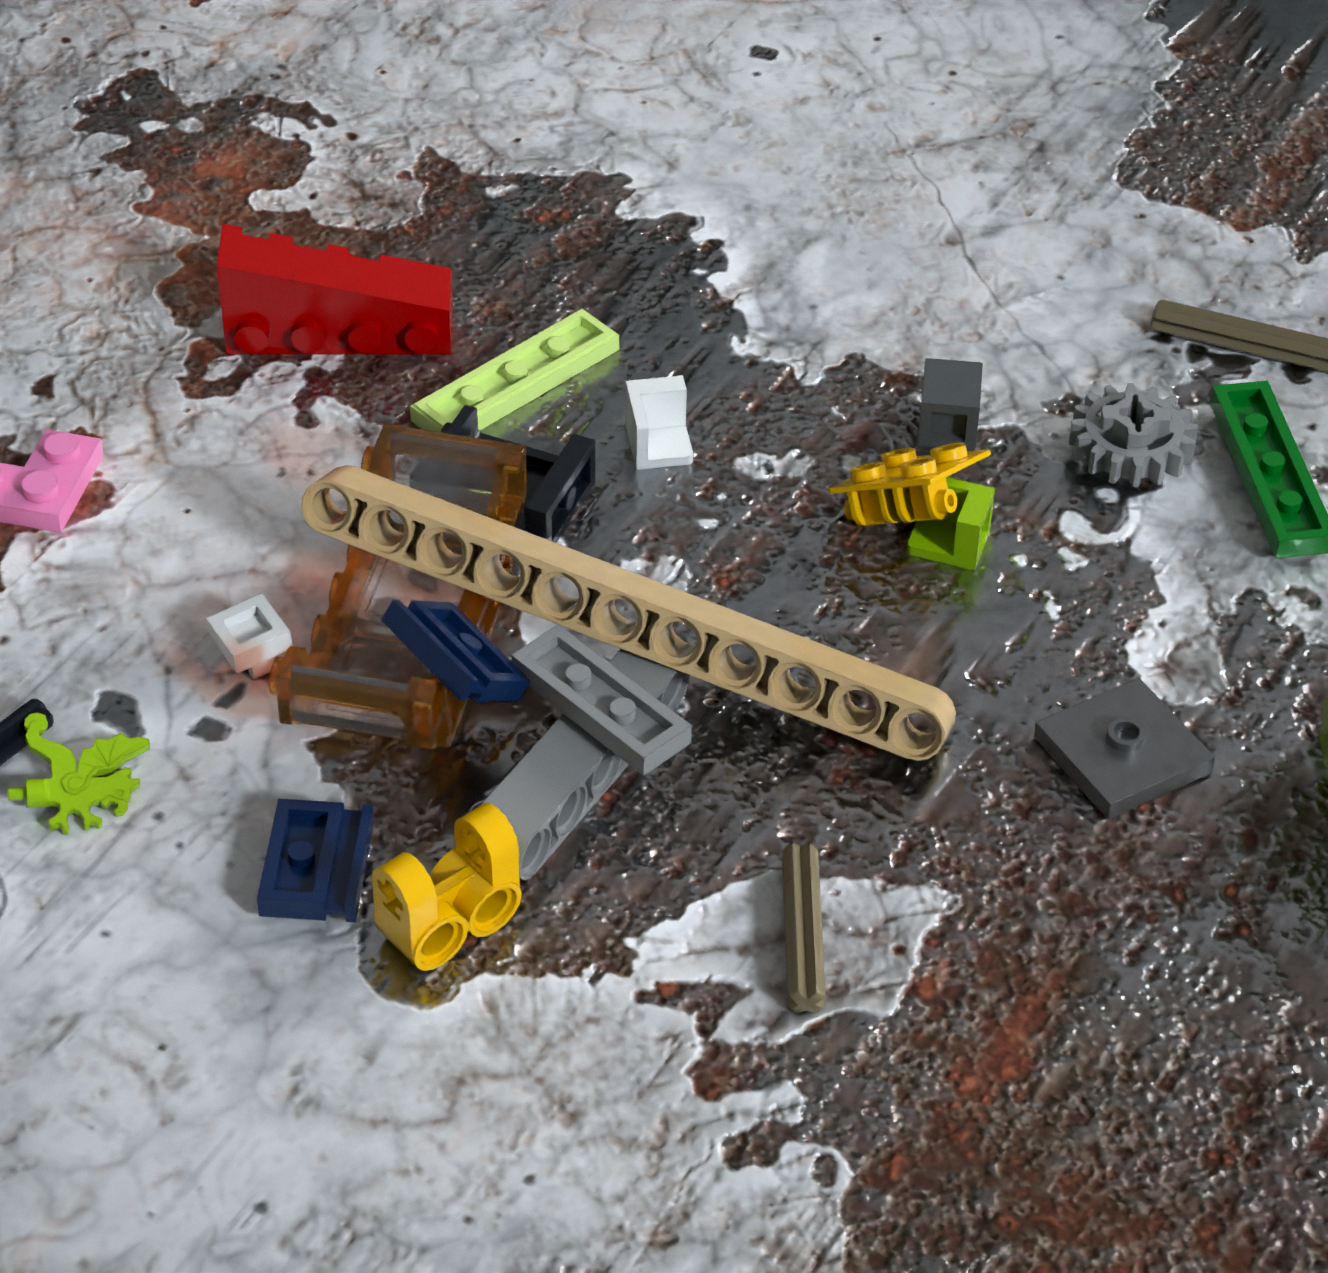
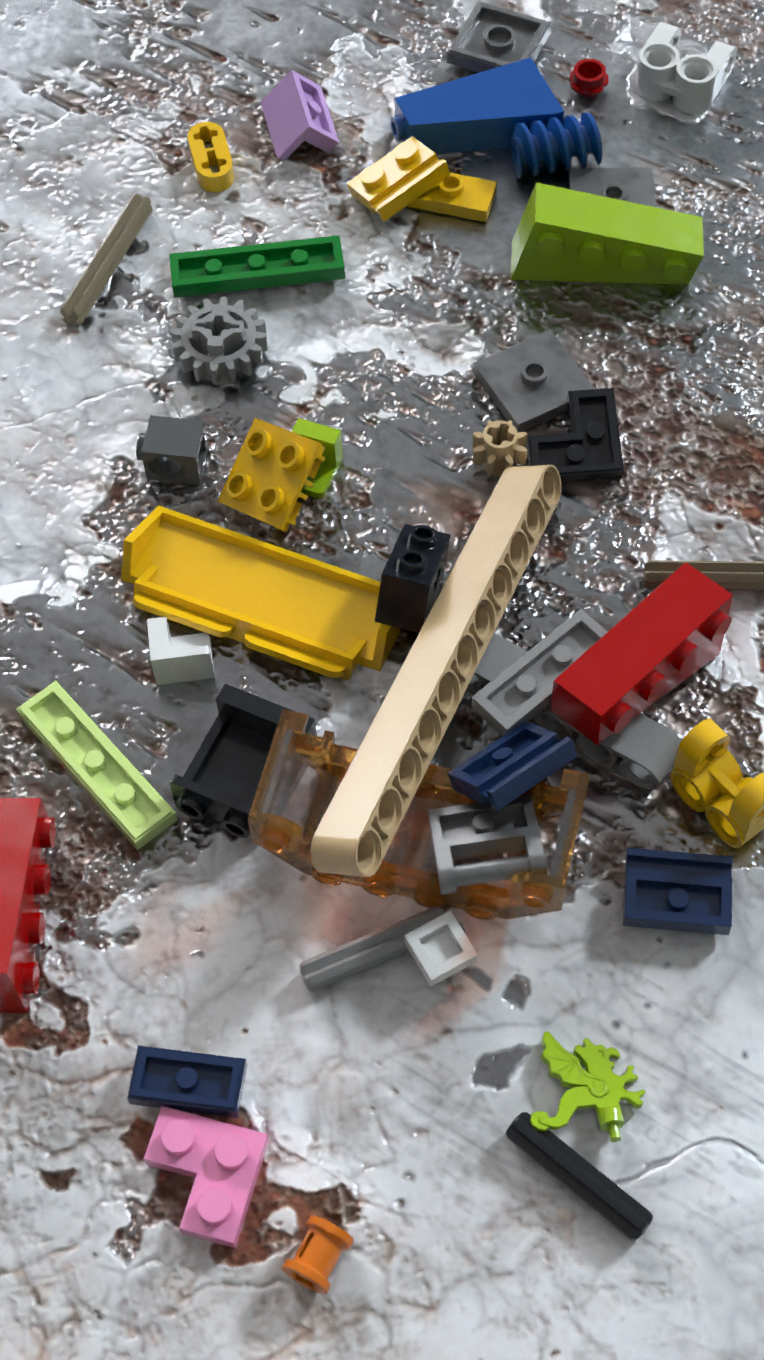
camera: 85 degrees left, 15 degrees up
none -> yellow slope [121,505,401,681]
none -> dark blue plate [127,1045,247,1118]
none -> light grey axle [300,906,445,991]
none -> black brick [375,523,451,633]
none -> flat silver plate [427,794,548,895]
none -> tan gear [472,420,527,477]
none -> black tile [527,388,624,482]
none -> red wedge [550,562,733,745]

